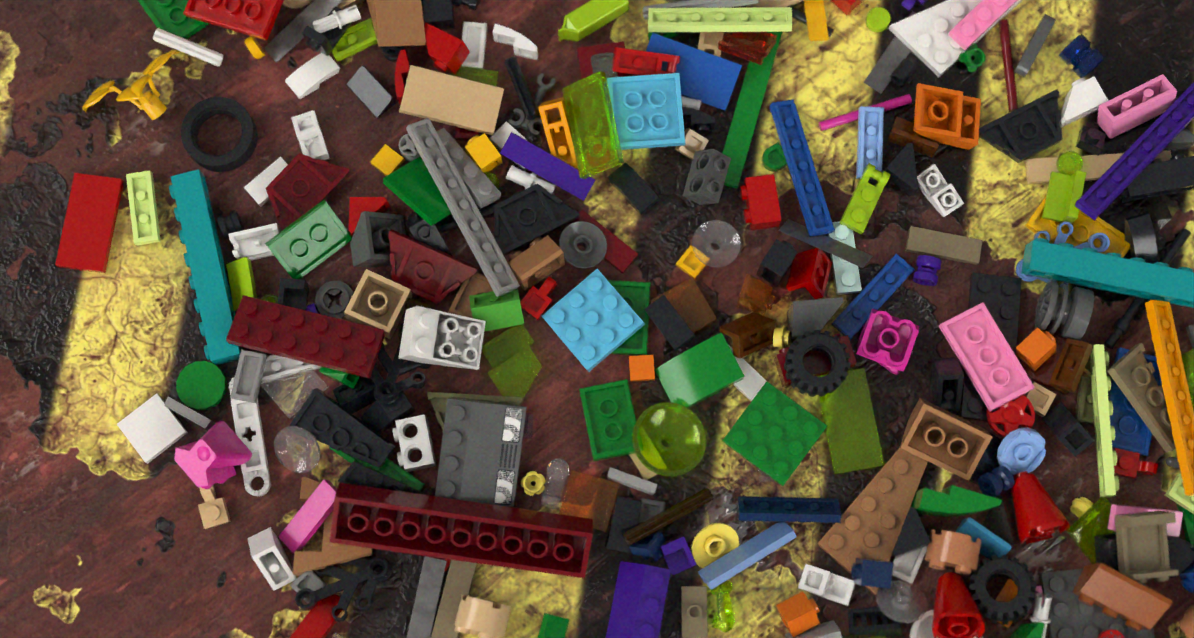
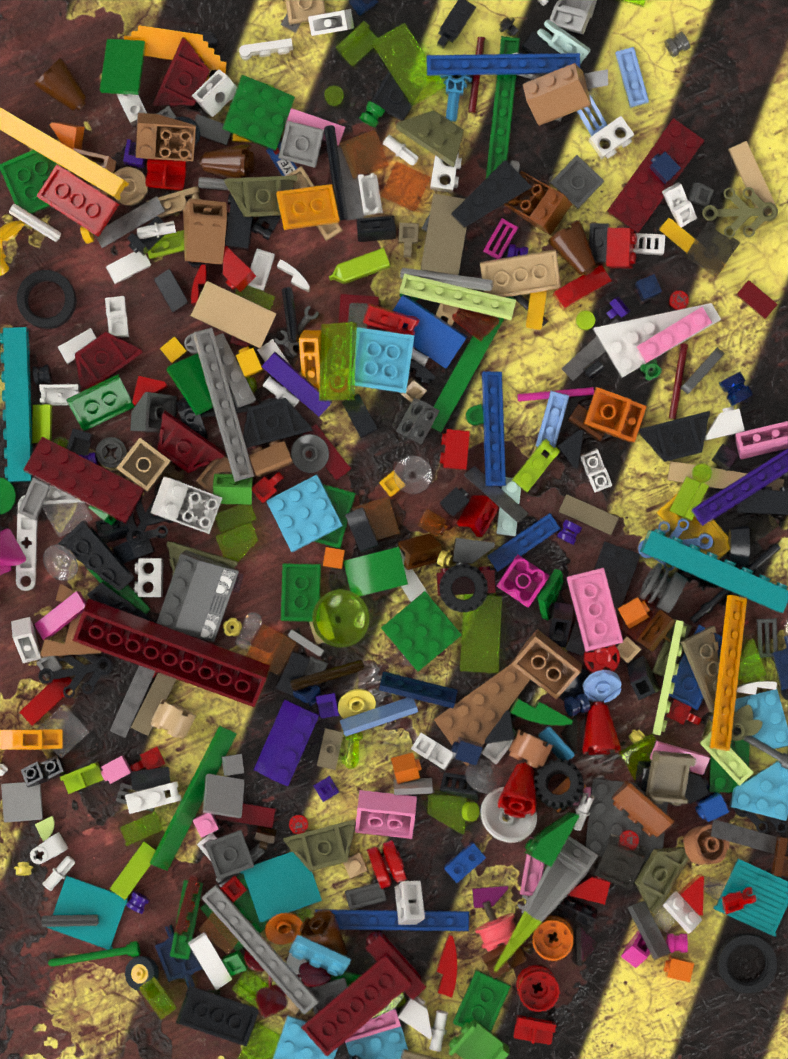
camera: 10 degrees right, 10 degrees up
none -> green wing [537,569,564,621]

